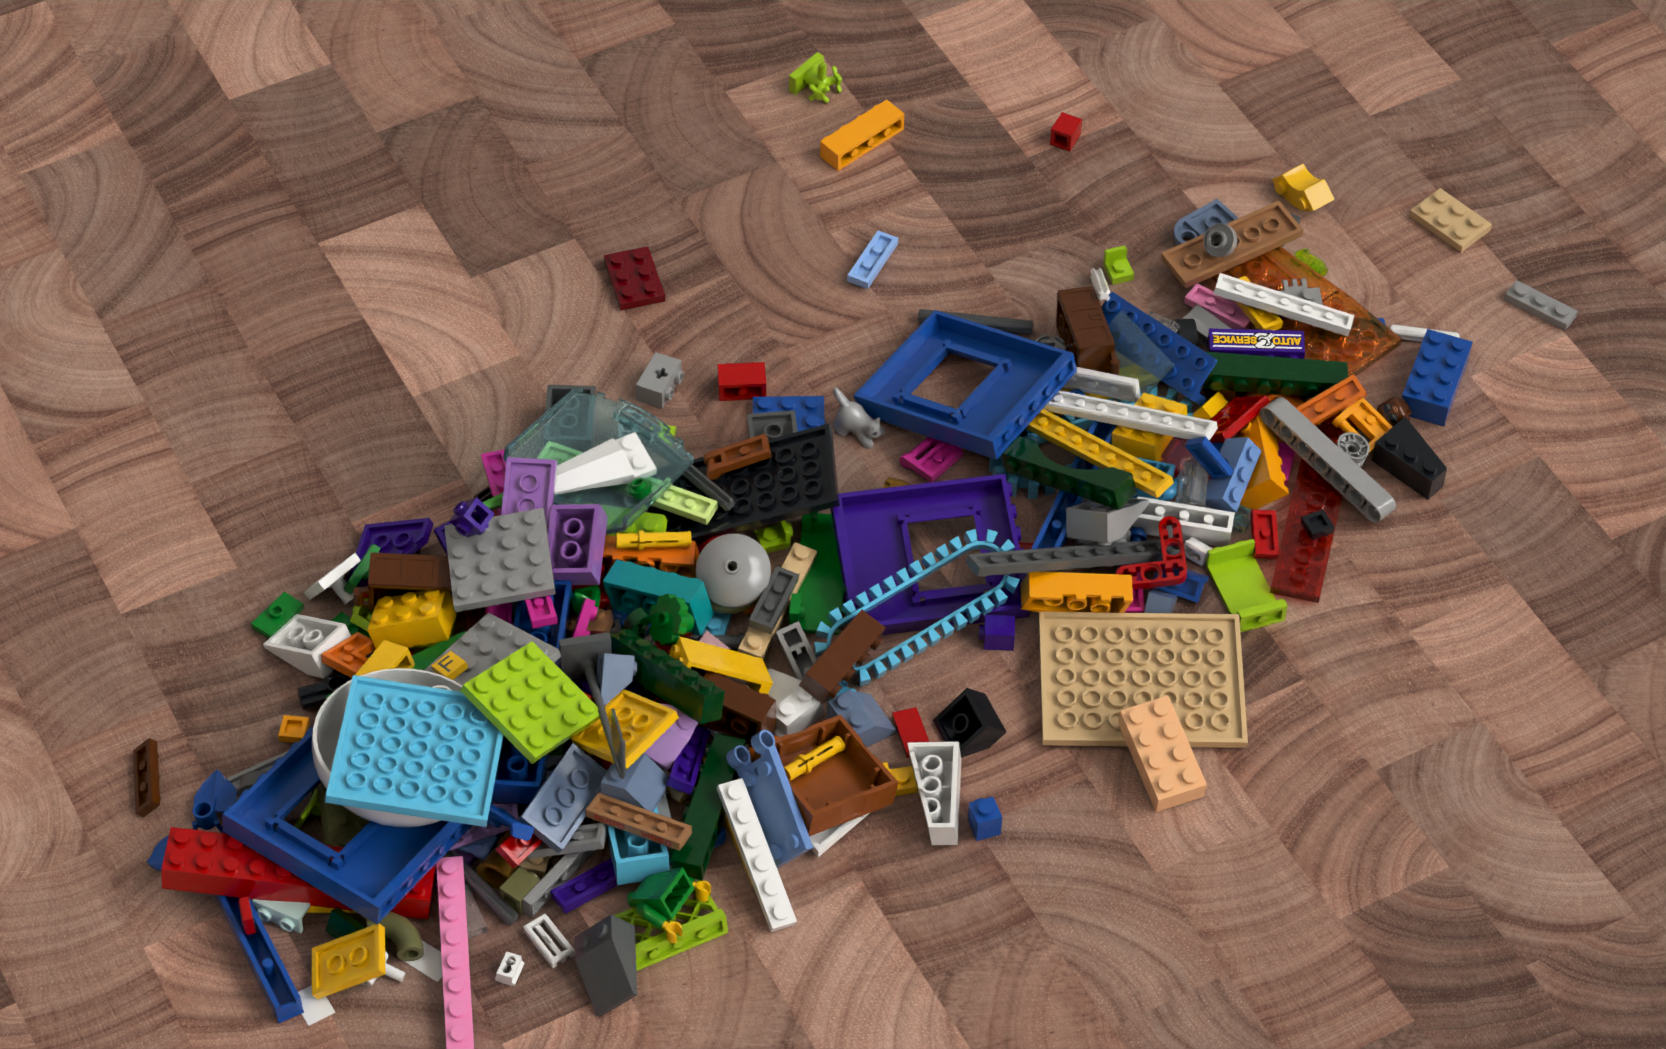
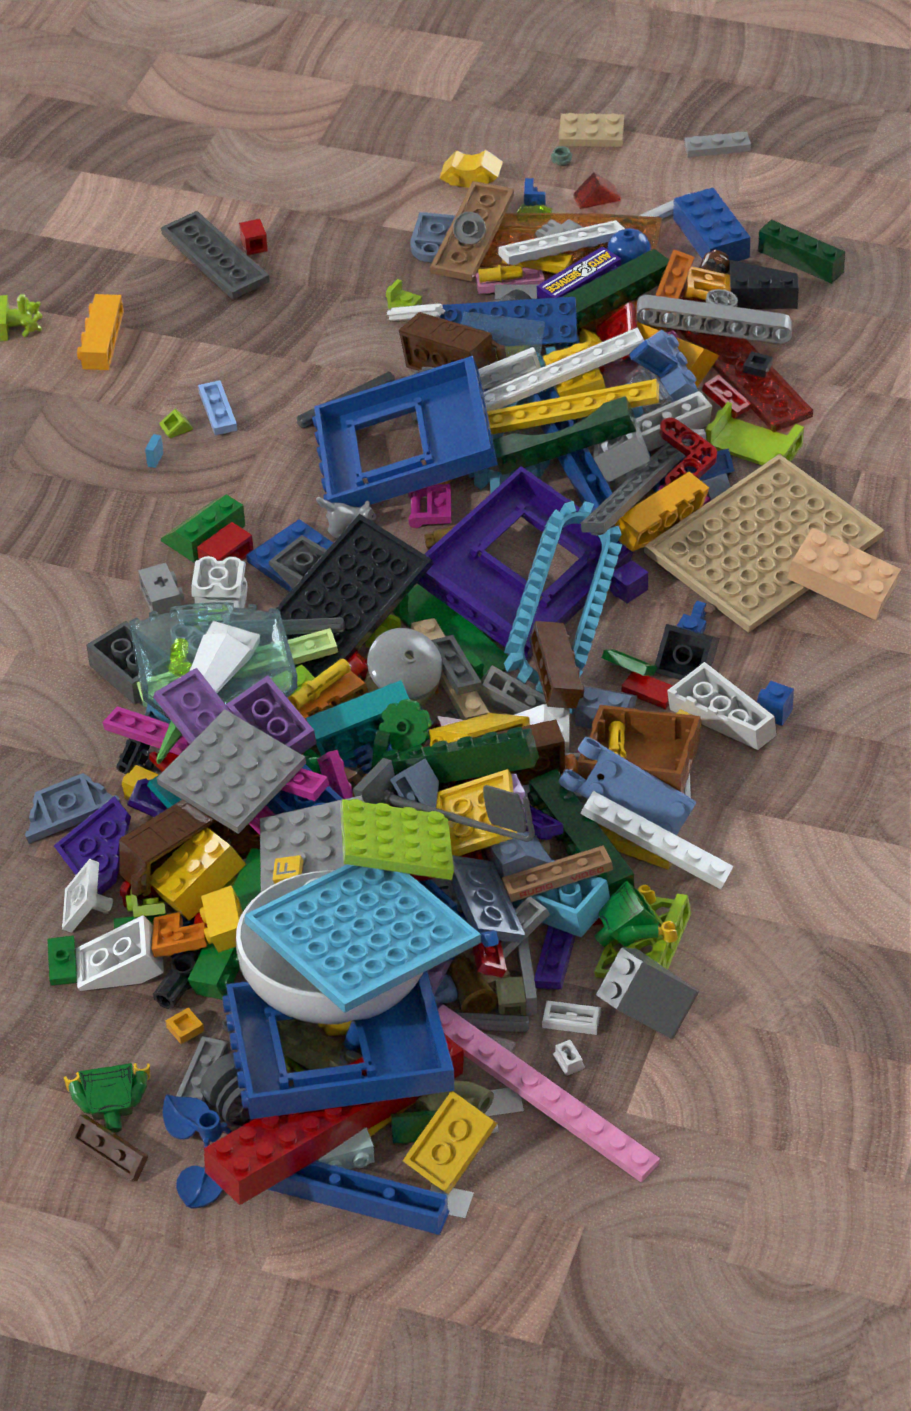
camera: 40 degrees left, 5 degrees down
red tile [238,896,256,935] -> none
green plate [343,544,381,595] -> none
dark purple brick [449,497,495,538] -> none
dark red plate [604,246,666,310] -> none
green plate [628,478,652,500] -> none
dark orange plate [703,433,772,480] -> none
none -> sand blue wing [25,773,121,844]
none -> green torso [64,1063,150,1133]
none -> dark azure tile [145,434,164,468]
none -> lime slope [159,408,194,438]
none -> dark grey plate [161,211,270,299]
none -> green slope [161,494,246,563]
none -> clear neon green arm [168,638,192,677]
none -> white piece [192,556,248,617]
none -> yellow axle [478,265,523,283]
none -> blue bracket [524,178,546,212]
none -> sand green plate [551,146,572,166]
none -> clear red slope [573,172,621,209]
none -> green tile [601,649,657,676]
none -> blue cylinder [607,228,651,266]
none -> blue plate [677,600,707,633]
none -> dark green brick [758,219,845,284]

